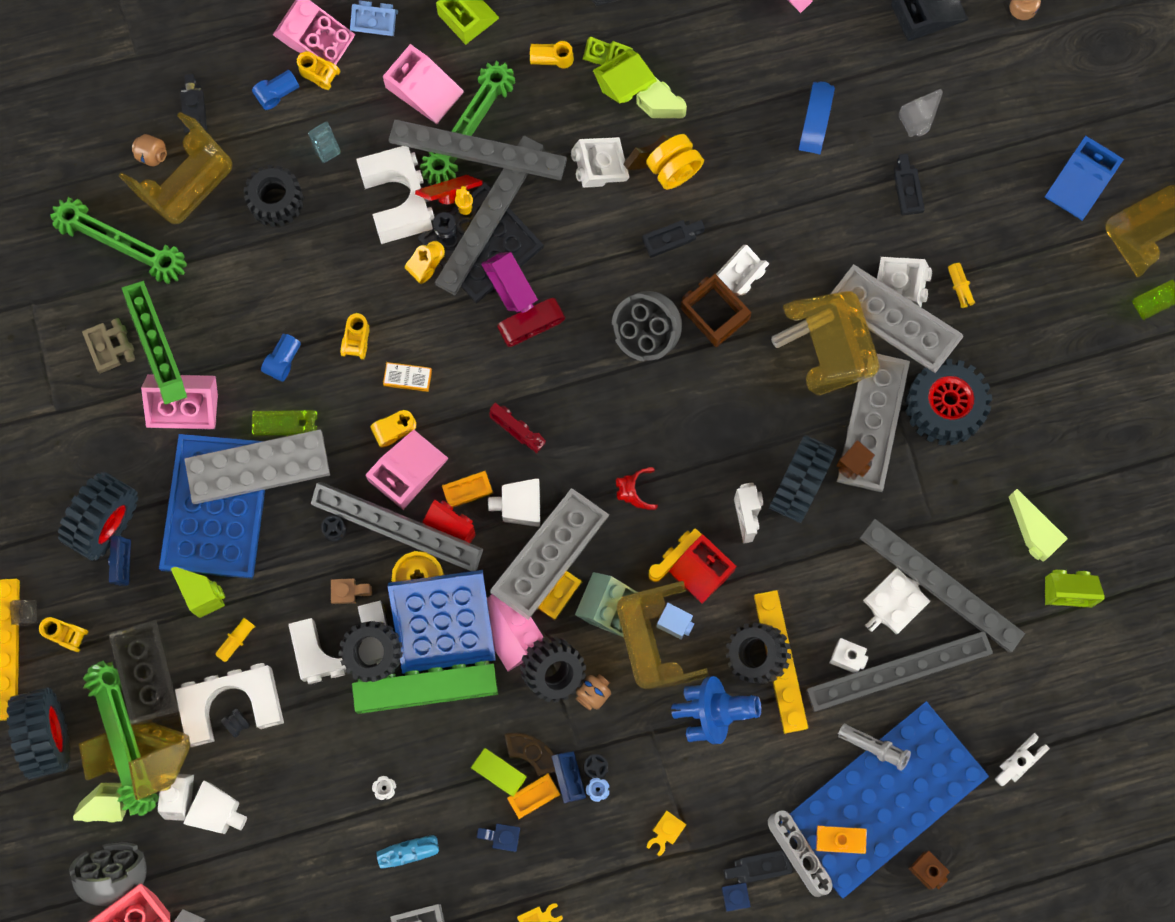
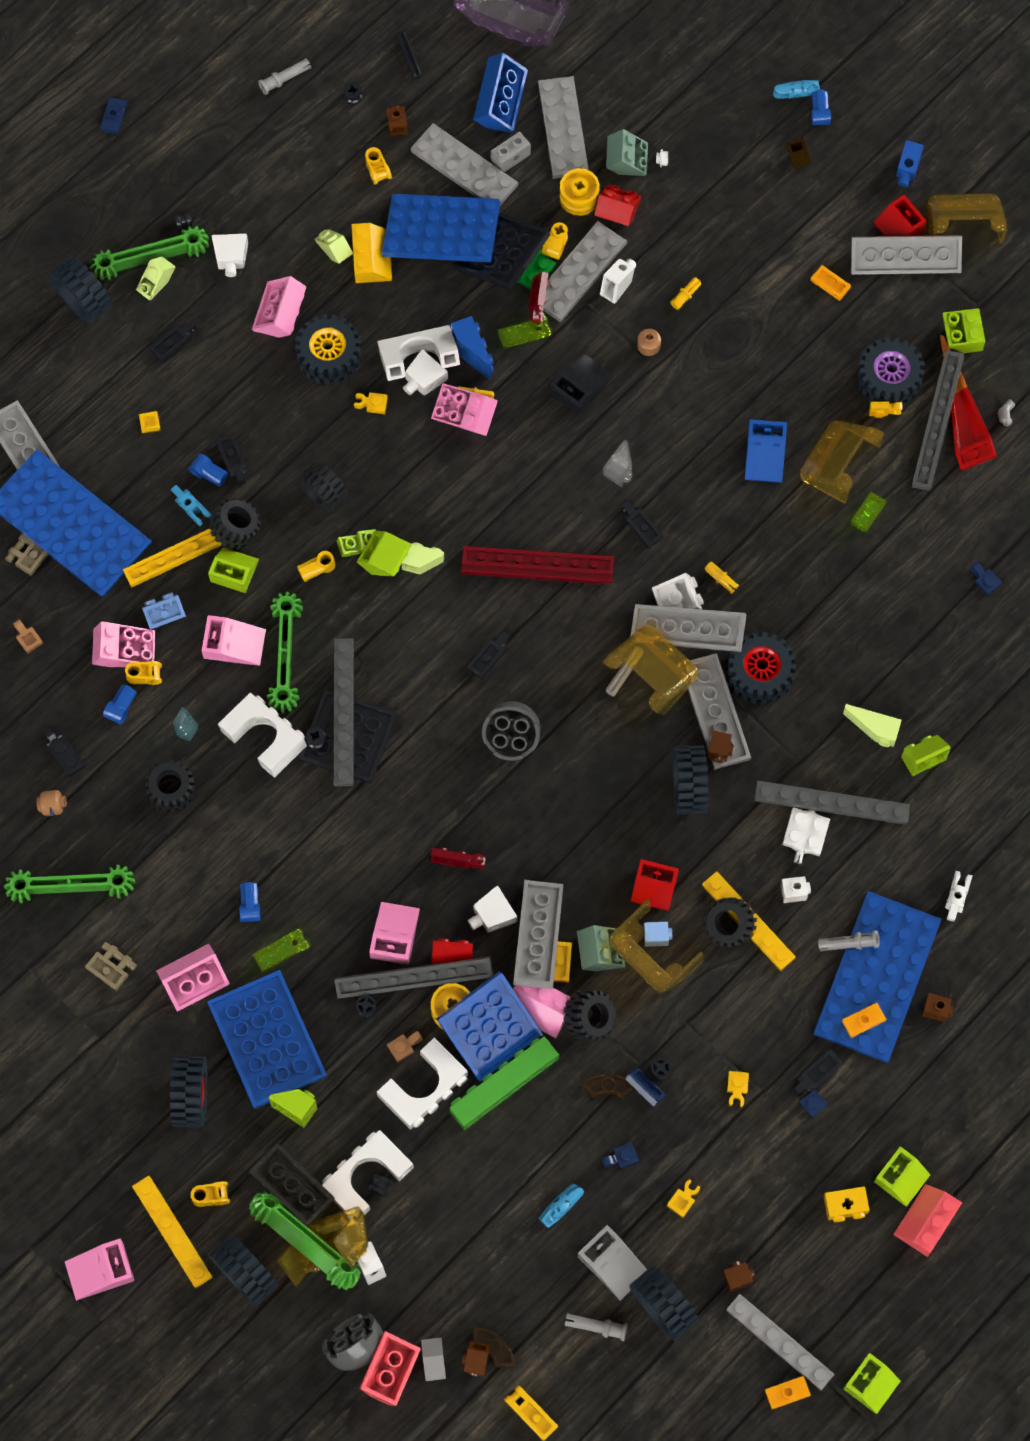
camera: 30 degrees left, 5 degrees down
clear smoke plate [10,600,37,625] -> none
yellowish green slope [73,783,126,822] -> none
dark blue plate [108,536,131,586] -> none
clear yellow windscreen [118,112,232,224] -> none
bright green brick [122,281,187,404] -> none
white torso [183,781,247,834] -> none
light grey plate [184,429,330,504] -> none
yellow axle [215,617,255,662] -> none
black tyre [339,621,403,682] -> none
yellow piece [341,313,369,359] -> none
yellow piece [370,410,417,448] -> none
white plate [372,776,396,800] -> none
tile [383,362,432,392] -> none
dark grey plate [389,120,567,180] -> none
yellow piece [405,241,444,284] -> none
red piece [415,175,482,204] -> none
light orange plate [442,471,493,507] -> none
yellow axle [455,186,473,215] -> none
lime slope [471,748,527,797] -> none
magenta window [481,252,538,313] -> none
dark red beam [497,298,565,347] -> none
light orange tile [507,773,561,819] -> none
white plate [571,137,629,187] -> none
medium nougat head [576,674,611,710] -> none
light blue plate [586,778,609,802] -> none
red helmet [616,467,658,510] -> none
dark brown tile [623,135,672,170] -> none
yellow wheel [646,134,704,190] -> none
yellow plate [649,529,702,582] -> none
blue piece [671,676,761,744] -> none
reddish brown window [681,274,752,347] -> none
white bracket [716,245,769,296] -> none
white plate [734,483,763,543] -> none
light grey beam [768,811,832,897] -> none
blue arch [799,82,835,154] -> none
dark grey plate [806,631,993,712] -> none
none -> dark red plate [461,546,614,585]

